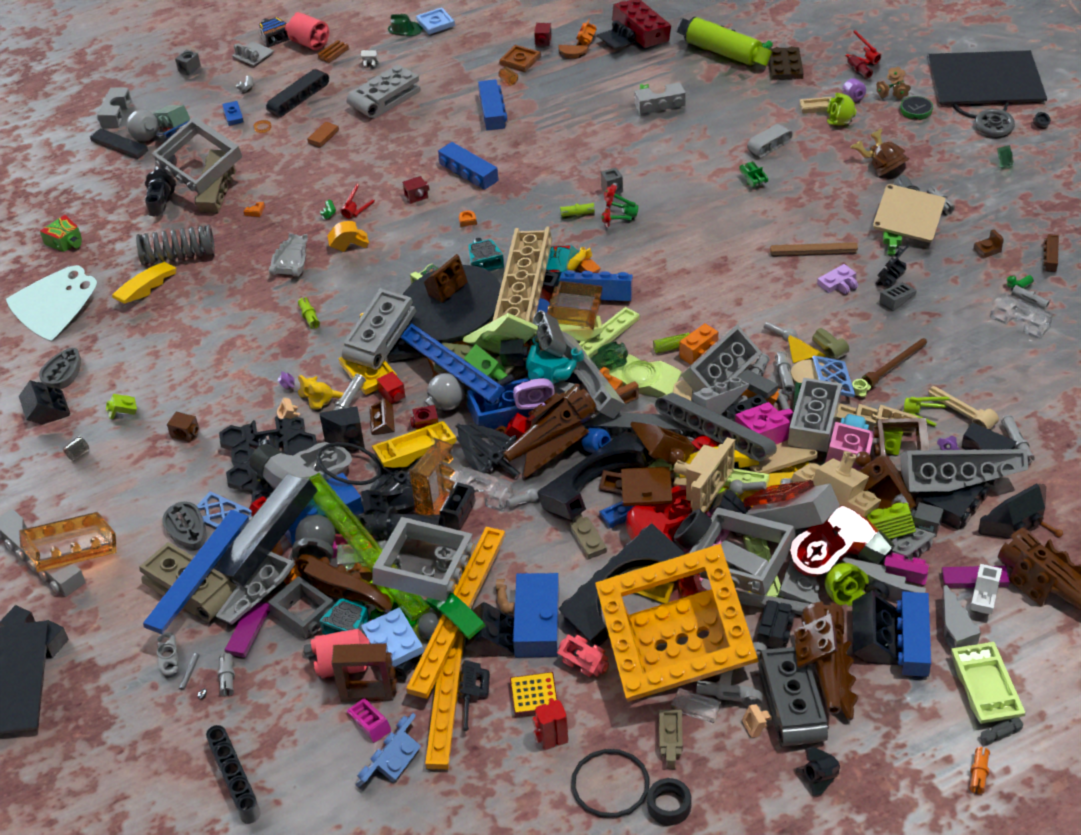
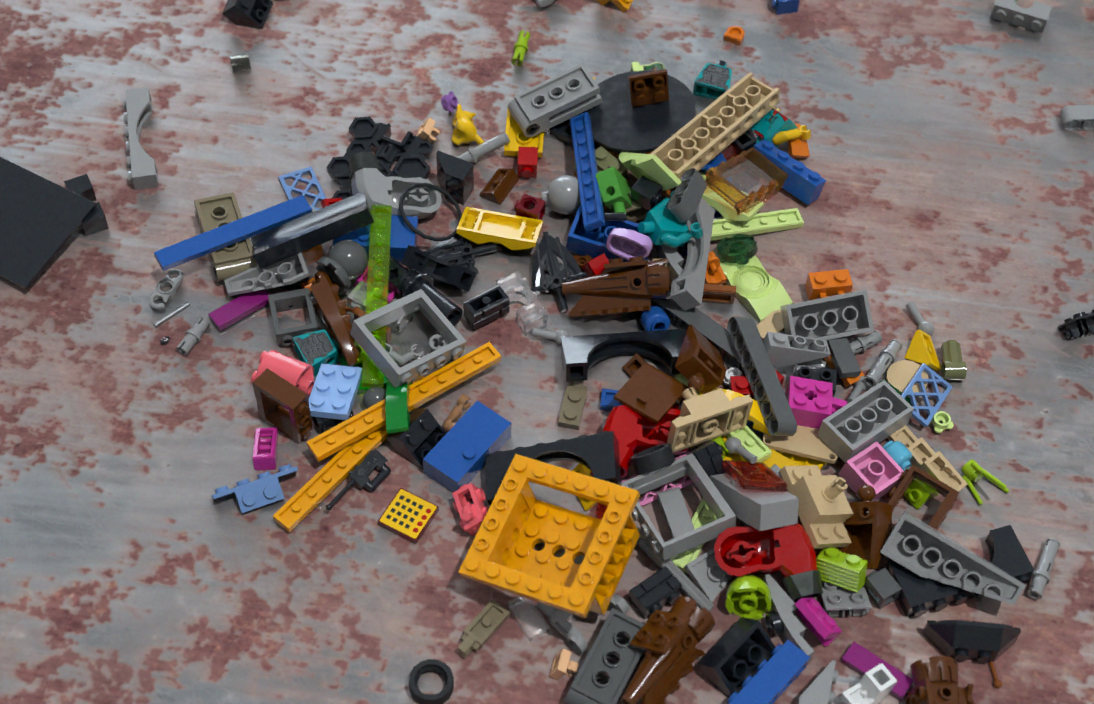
camera: 30 degrees right, 10 degrees up
clear orange window [19,512,117,573] -> none
lime bracket [106,394,137,419] -> none
dark grey piece [162,501,206,550] -> none
reddish brown brick [167,411,199,442] -> none
black beam [206,725,261,824] -> none
clear orange window [409,437,455,515] -> none
red brick [532,700,569,750] -> none
lime pin [560,203,595,218] -> none
black piece [571,749,650,817] -> none
dark grey brick [601,167,623,194] -> none
plant [601,184,639,228] -> none
lime piece [653,332,690,353] -> none
green arm [739,161,768,187] -> none
medium nougat axle [770,242,858,256] -> none
lavender hinge [817,264,858,294] -> none
reddish brown piece [862,338,927,388] -> none
dark grey slope [879,282,917,310] -> none
tan axle [928,386,999,430] -> none
medium lavender plate [937,435,960,450] -> none

